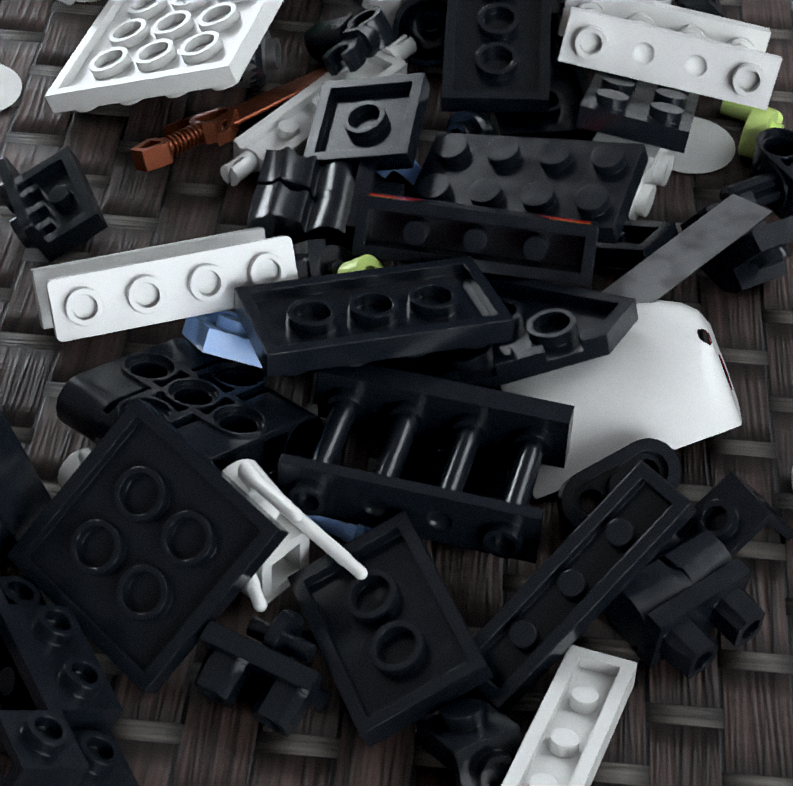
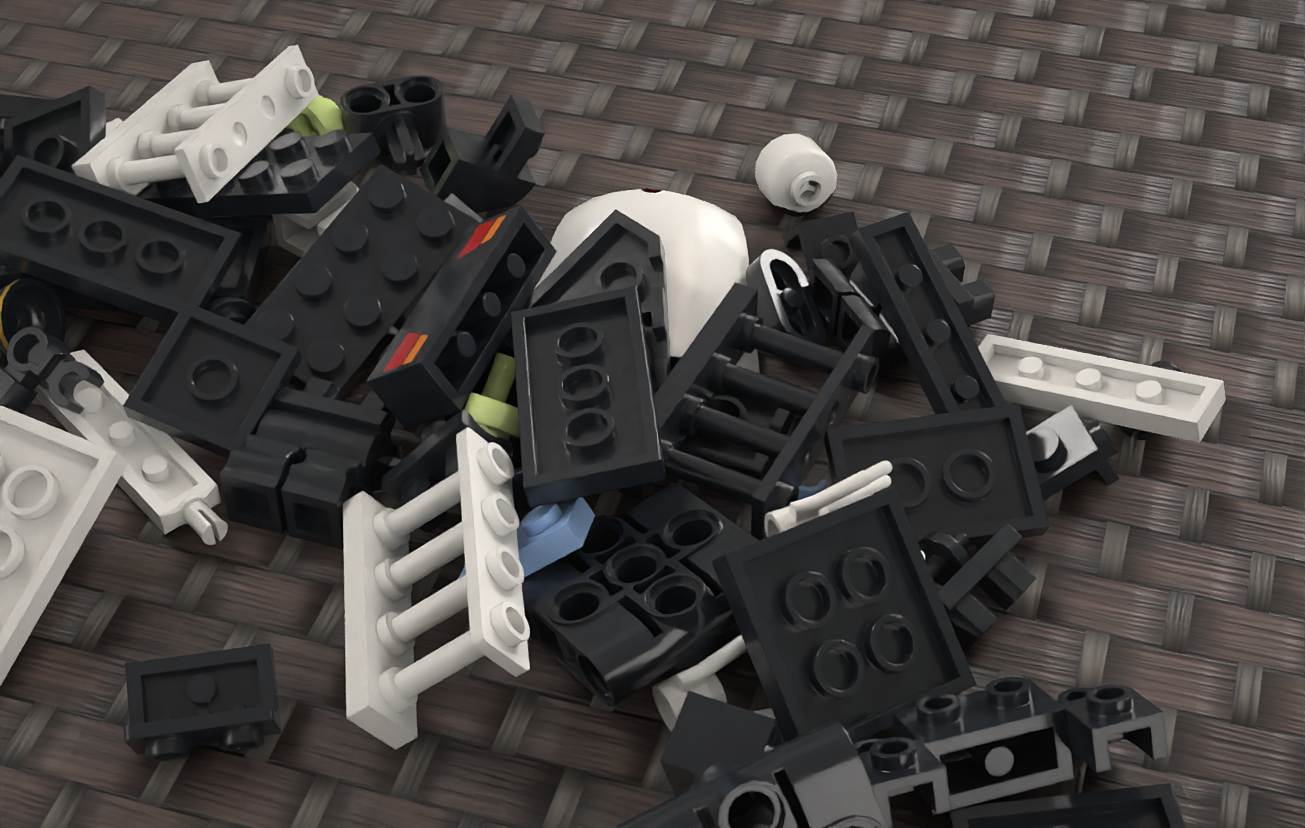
camera: 75 degrees left, 0 degrees up
copper sword [131,66,329,172] -> none
flat silver sticker [602,194,773,304] -> none

